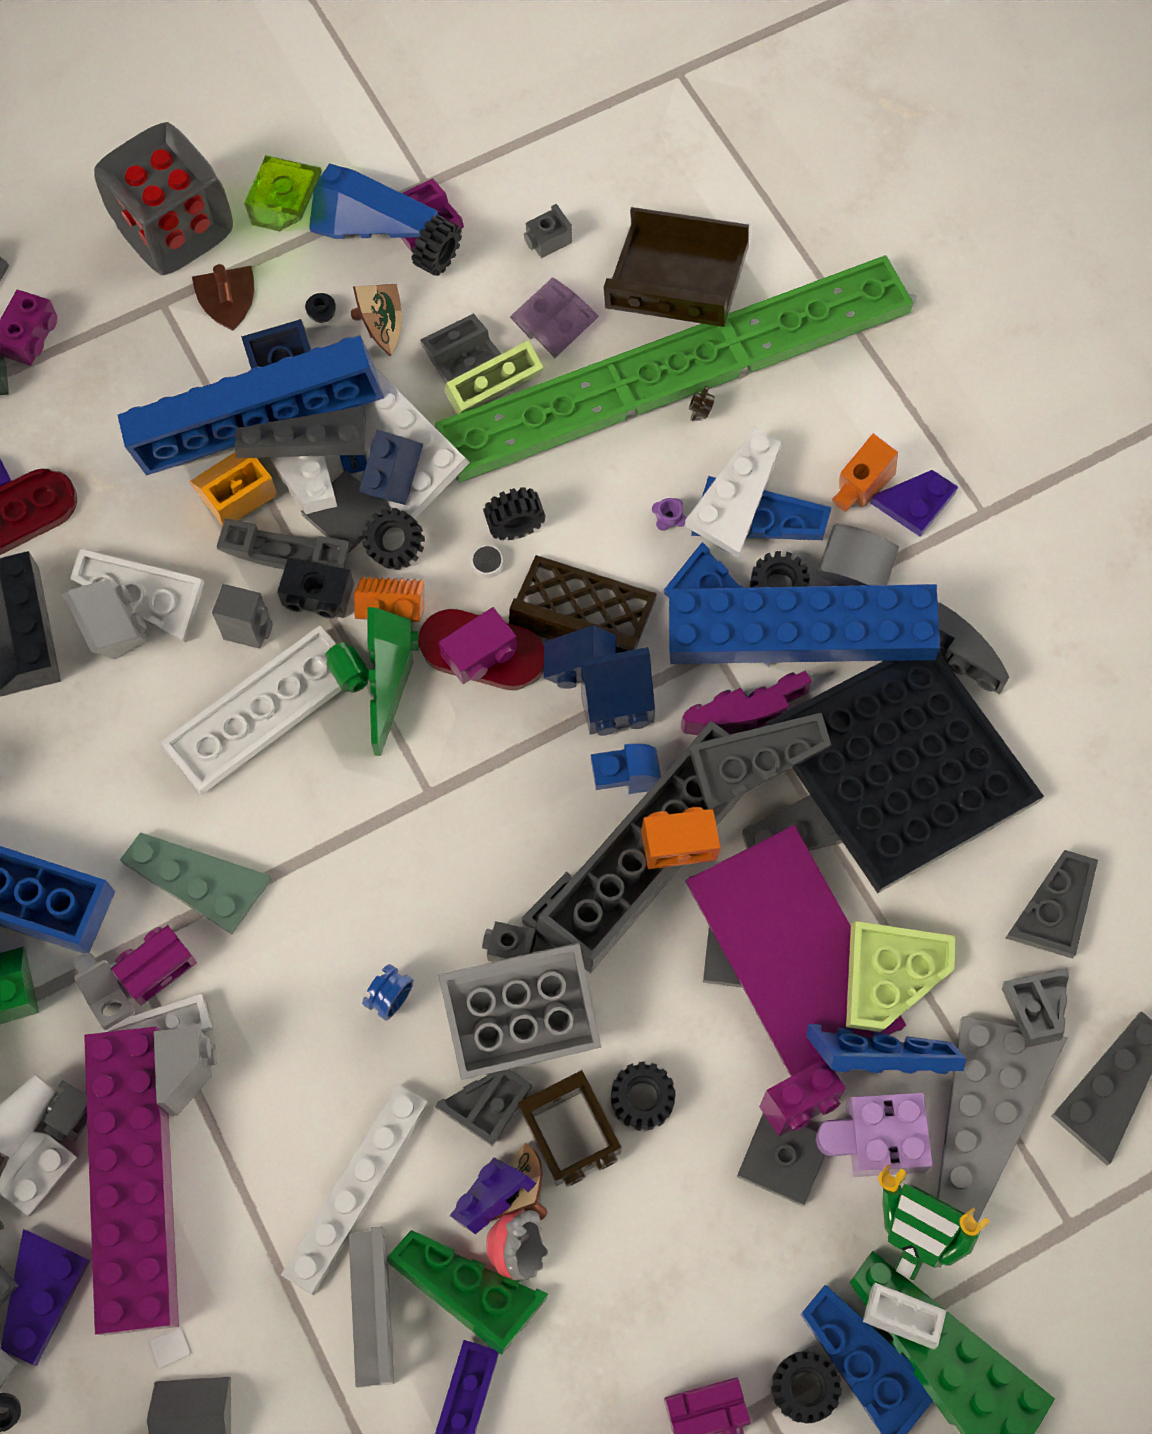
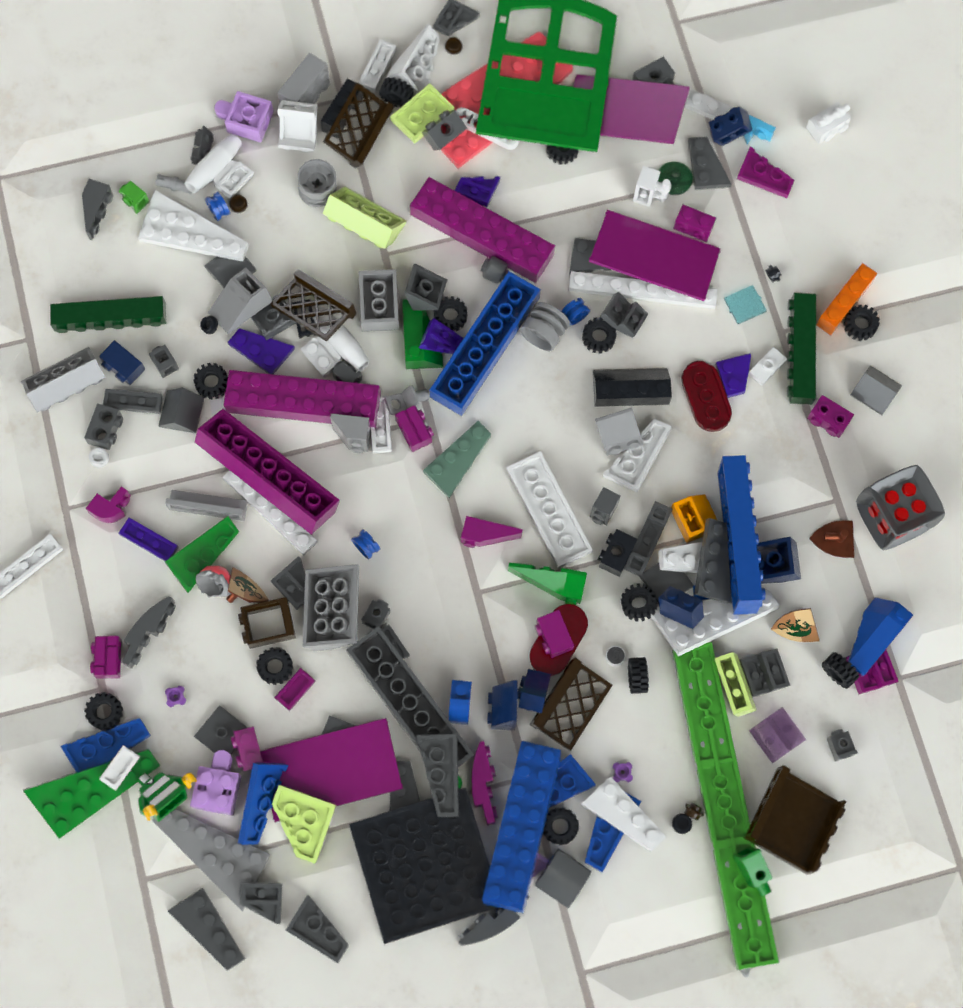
camera: 100 degrees right, 5 degrees up
clear neon green slope [244,155,322,232] -> none
black plate [305,293,336,323] -> none
green brick [325,642,369,693] -> none
orange brick [354,576,424,622] -> none
dark purple wing [450,1157,536,1235] -> none
orange brick [641,807,721,869] -> none
orange torso [832,433,898,512] -> none
dark purple wing [870,470,958,537] -> none
none -> dark grey slope [122,597,176,669]
none -> medium lavender plate [165,686,186,707]
none -> black tyre [193,363,228,400]
none -> magenta brick [194,409,340,535]
none -> magenta tile [274,668,316,711]
none -> magenta slope [461,516,523,548]
none -> black plate [672,814,692,834]
none -> green torso [732,847,773,896]

